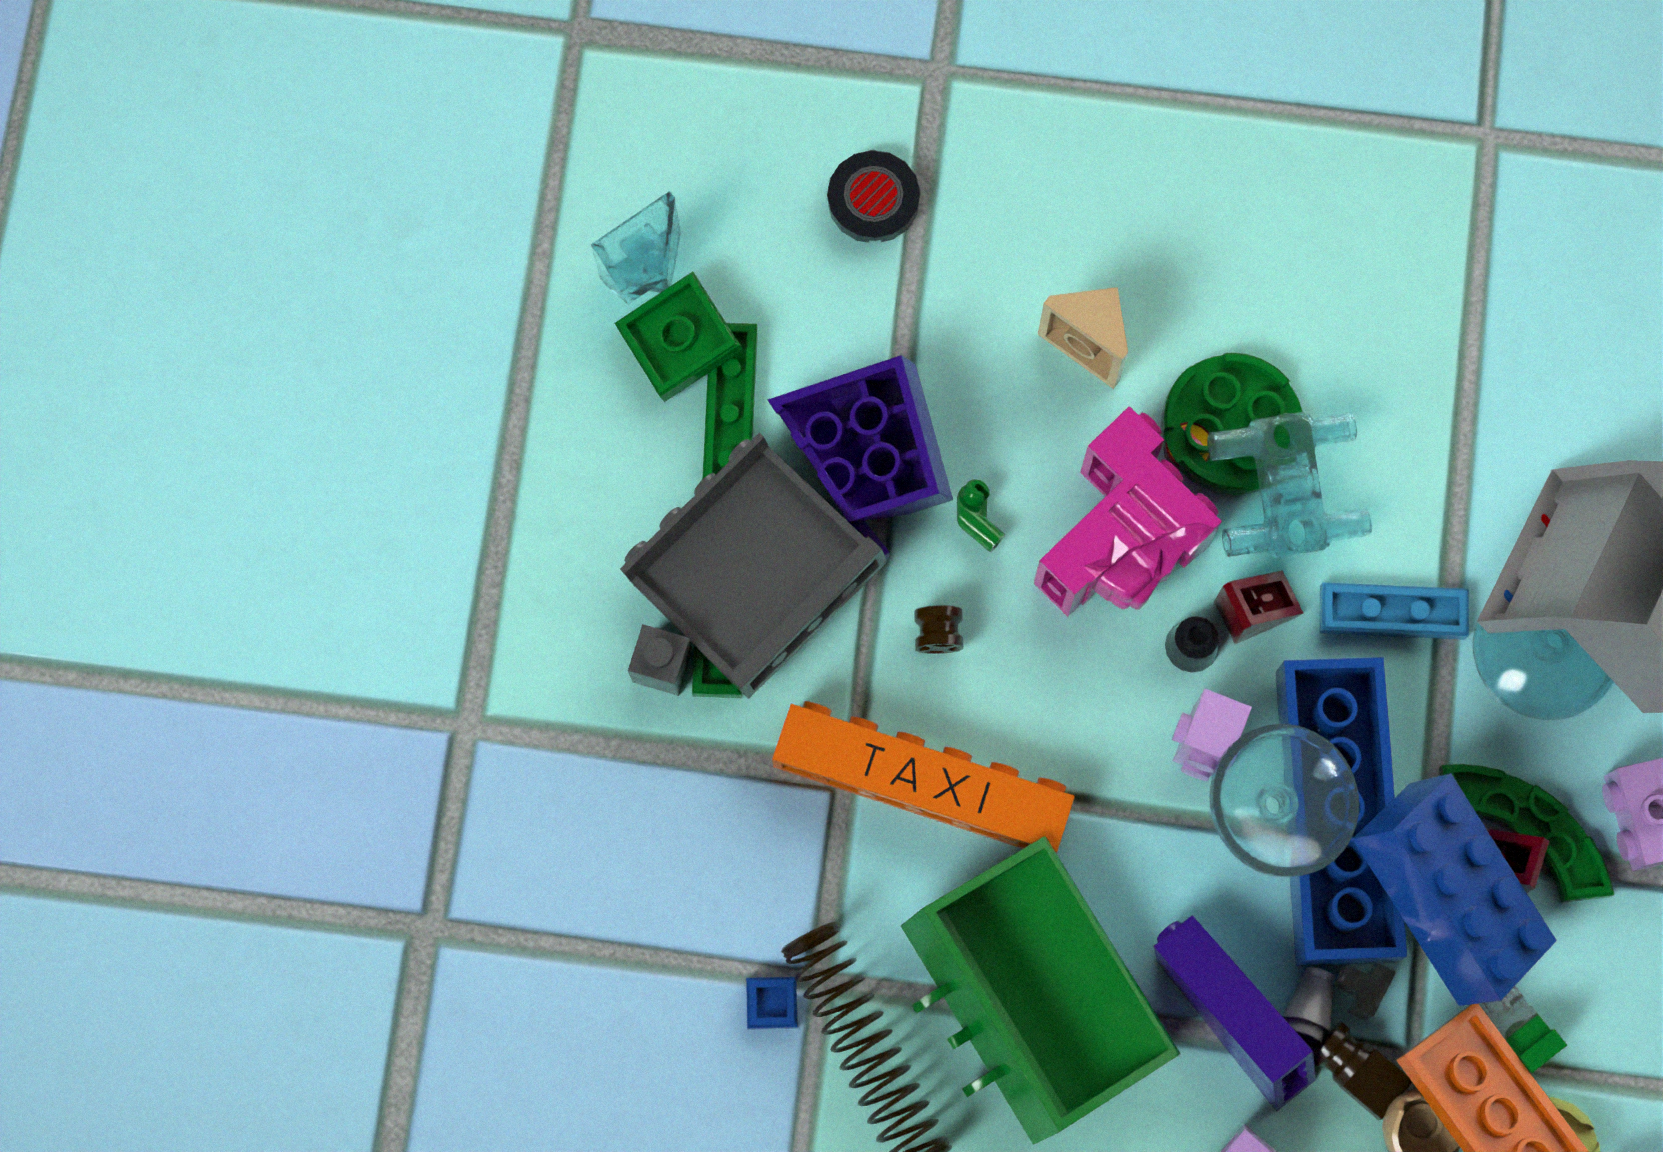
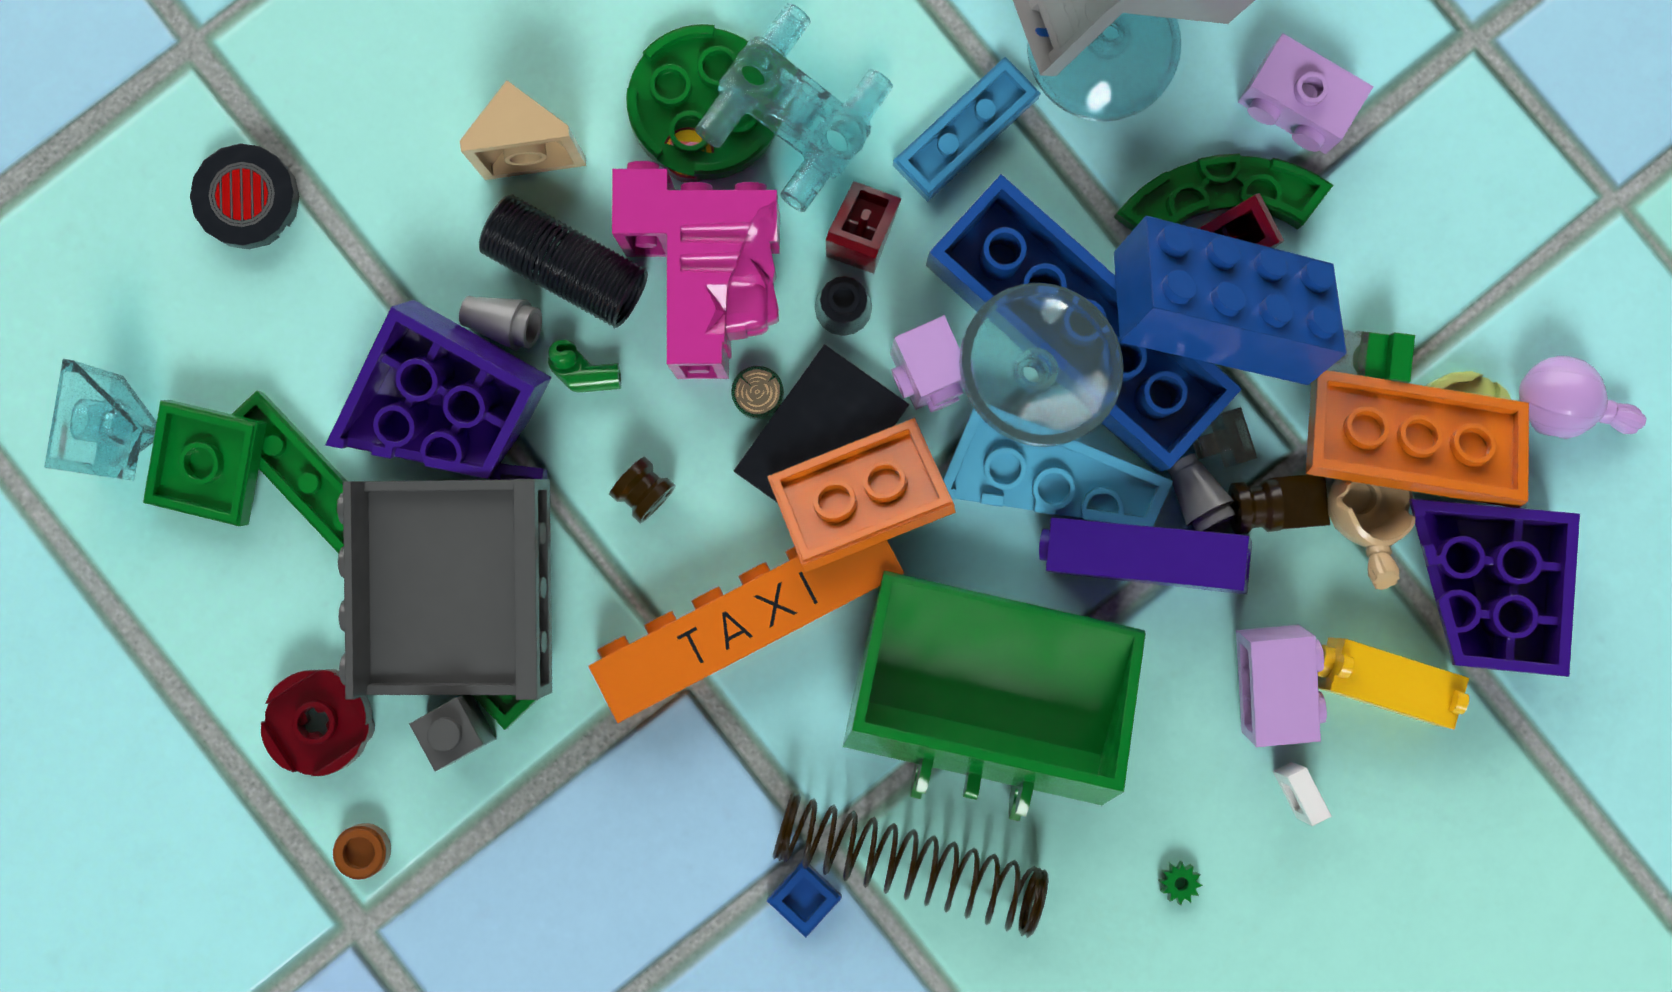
camera: 50 degrees left, 10 degrees up
none -> dark red plate [261,669,375,776]
none -> dark orange tile [333,823,391,880]
none -> light grey cone [459,296,542,351]
none -> black piece [479,194,648,328]
none -> tile [731,366,784,420]
none -> black tile [734,344,910,503]
none -> orange tile [767,418,956,573]
none -> medium azure wing [943,399,1173,527]

